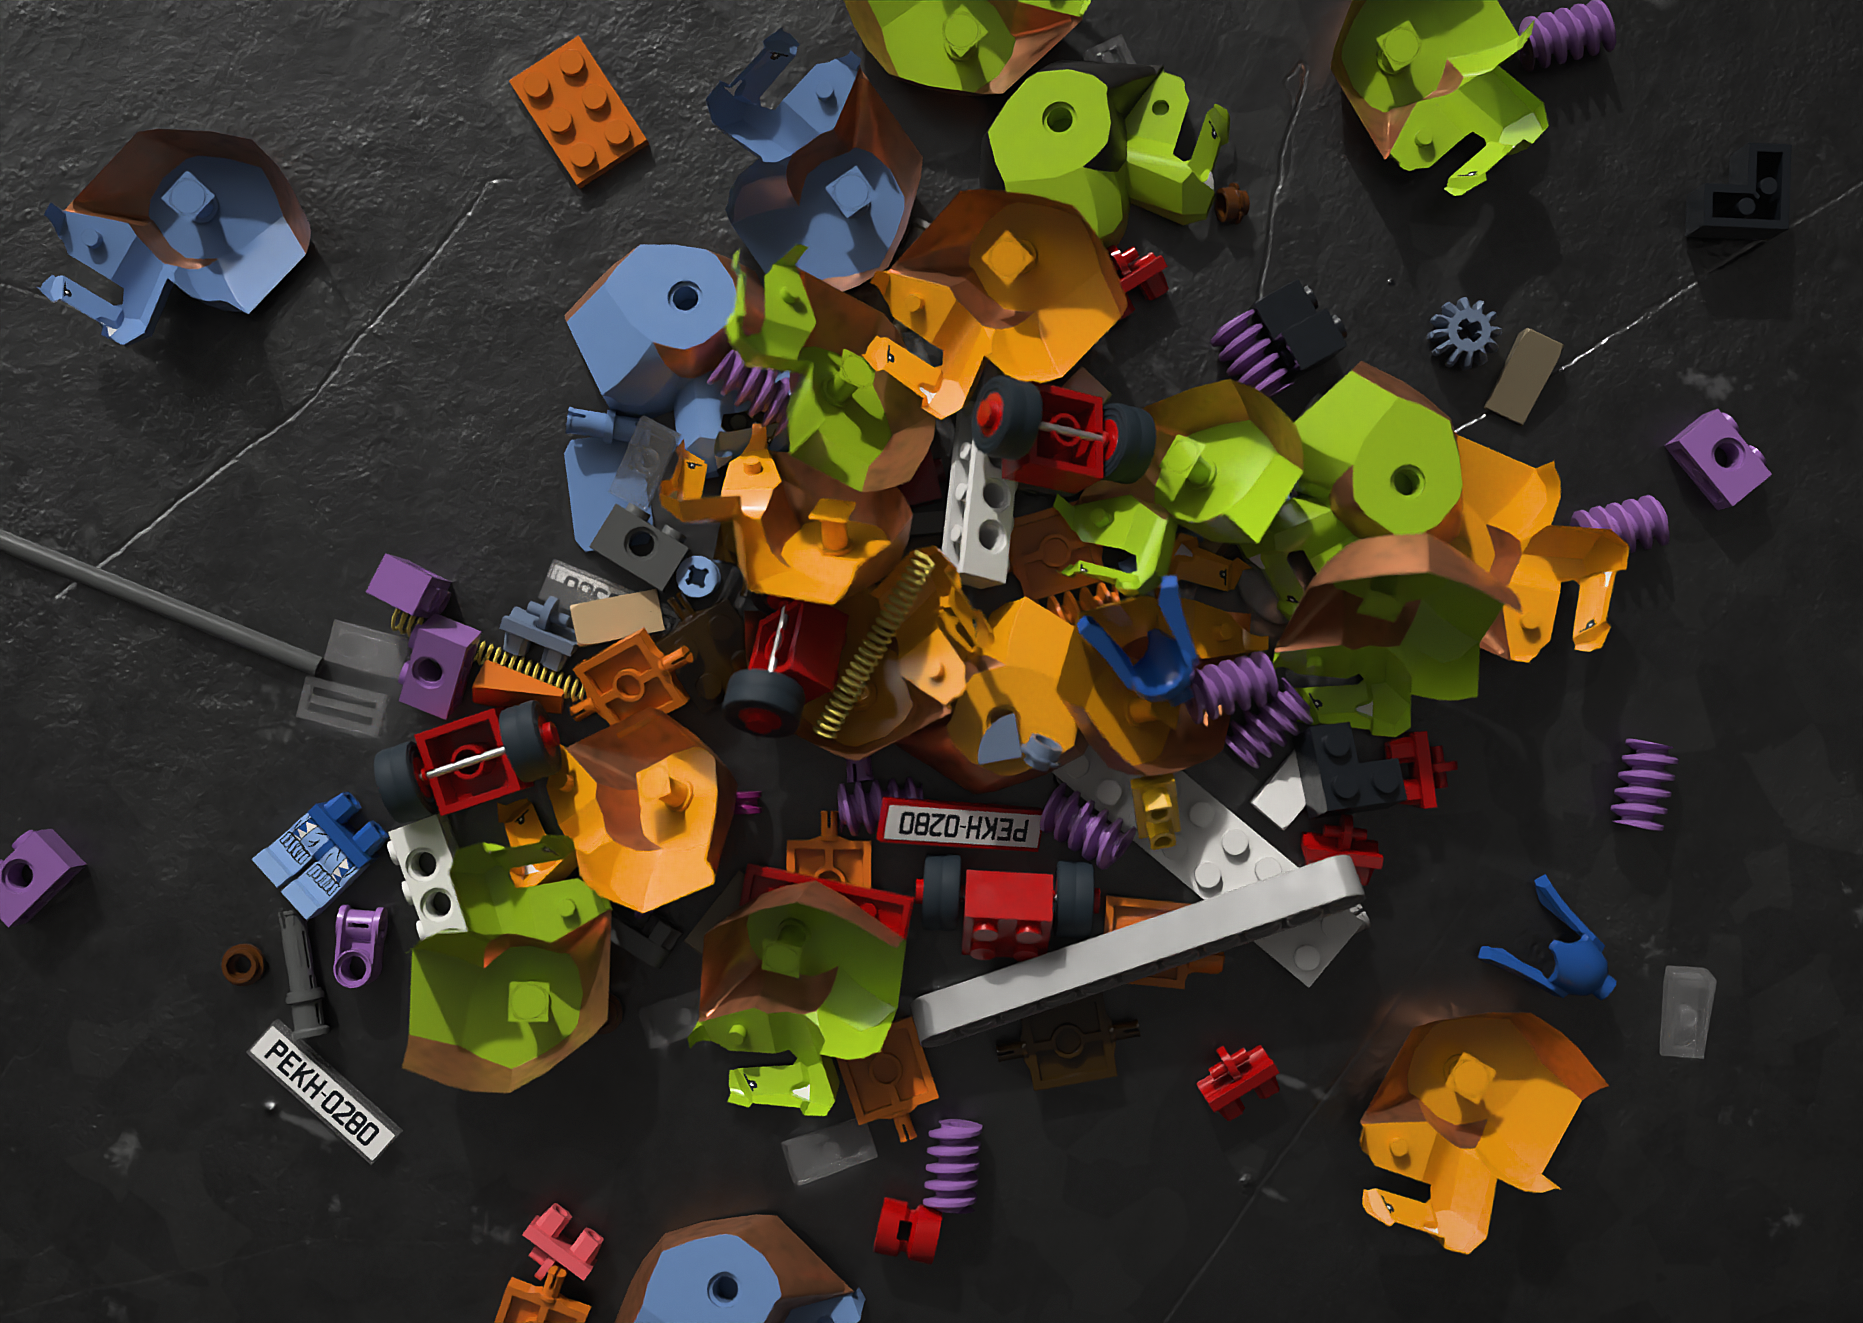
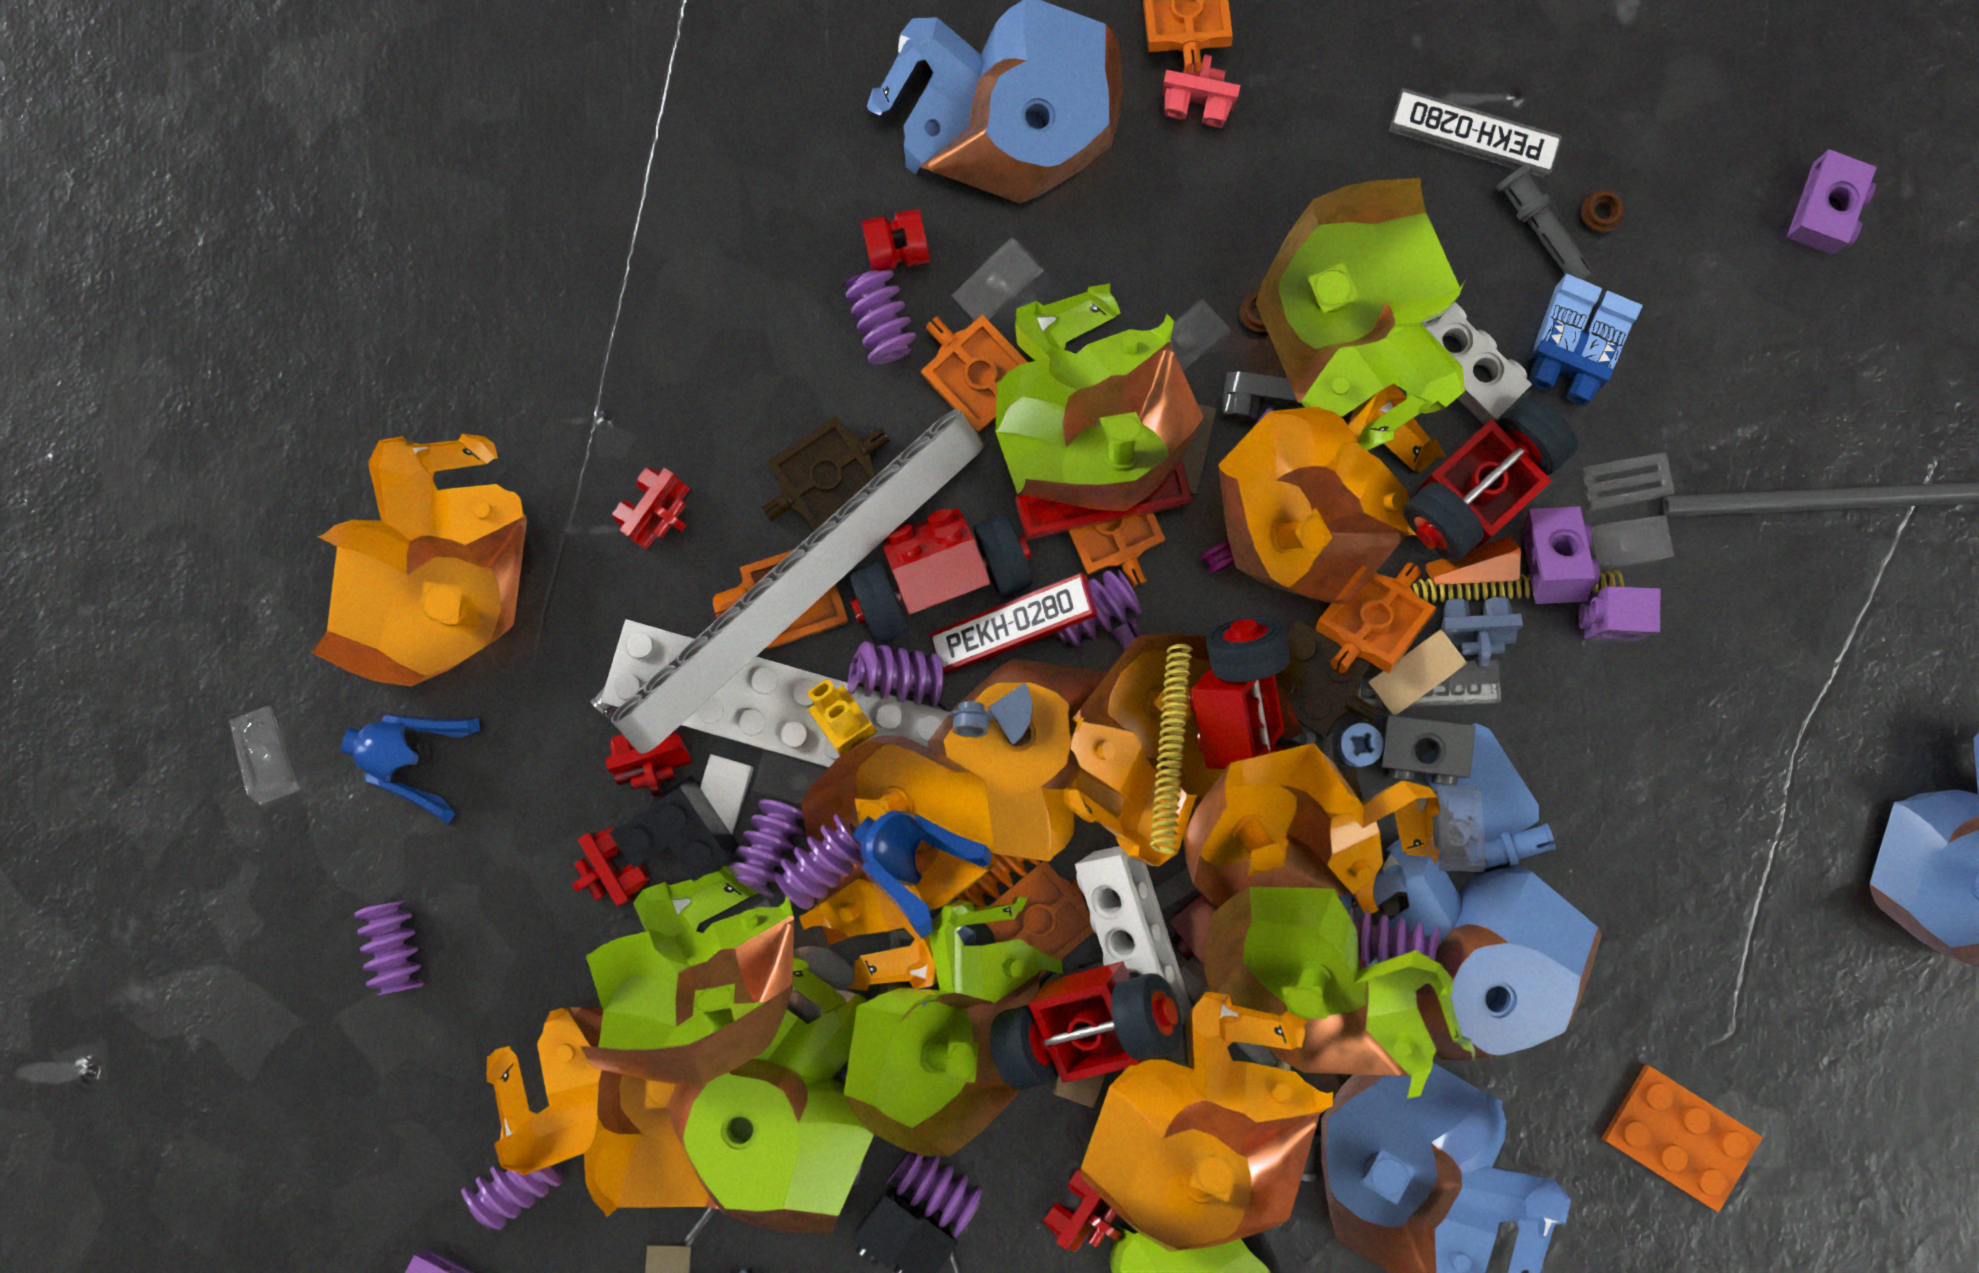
camera: 155 degrees right, 5 degrees down
medium lavender piece [333,904,388,988] -> none

